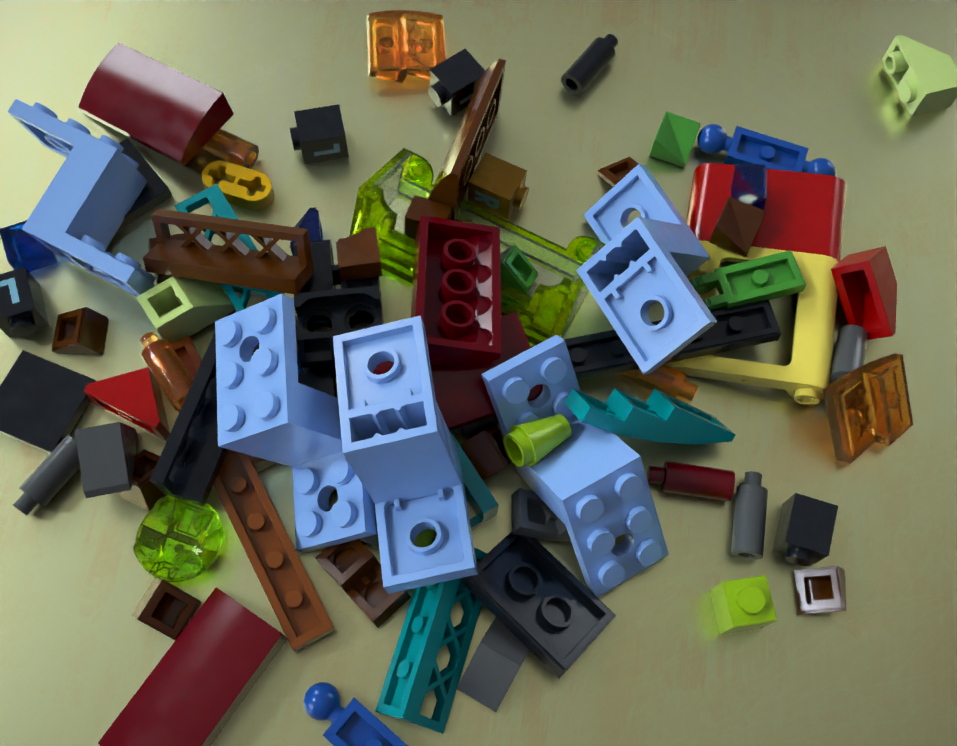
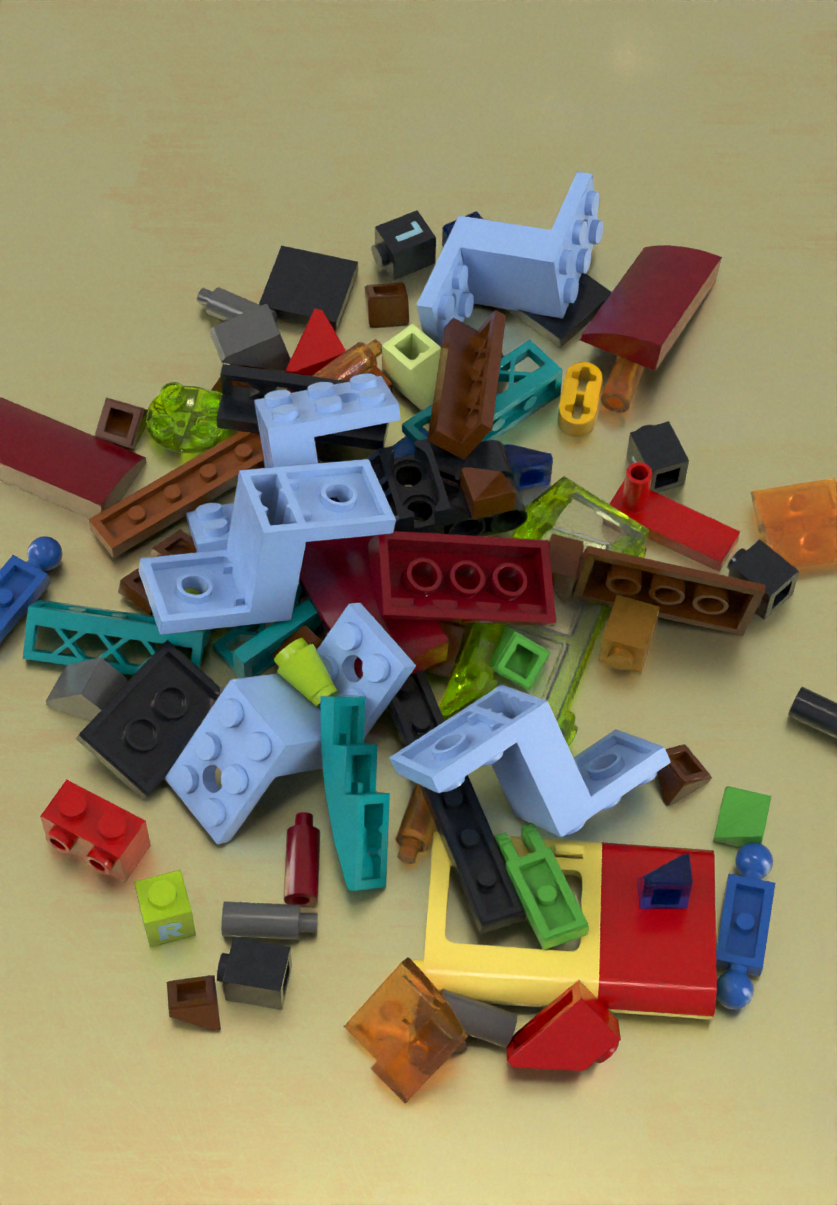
camera: 85 degrees right, 10 degrees down
reddish brown slope [709,197,765,257] -> none
none -> red brick [40,779,151,883]
none -> red piece [605,462,740,572]

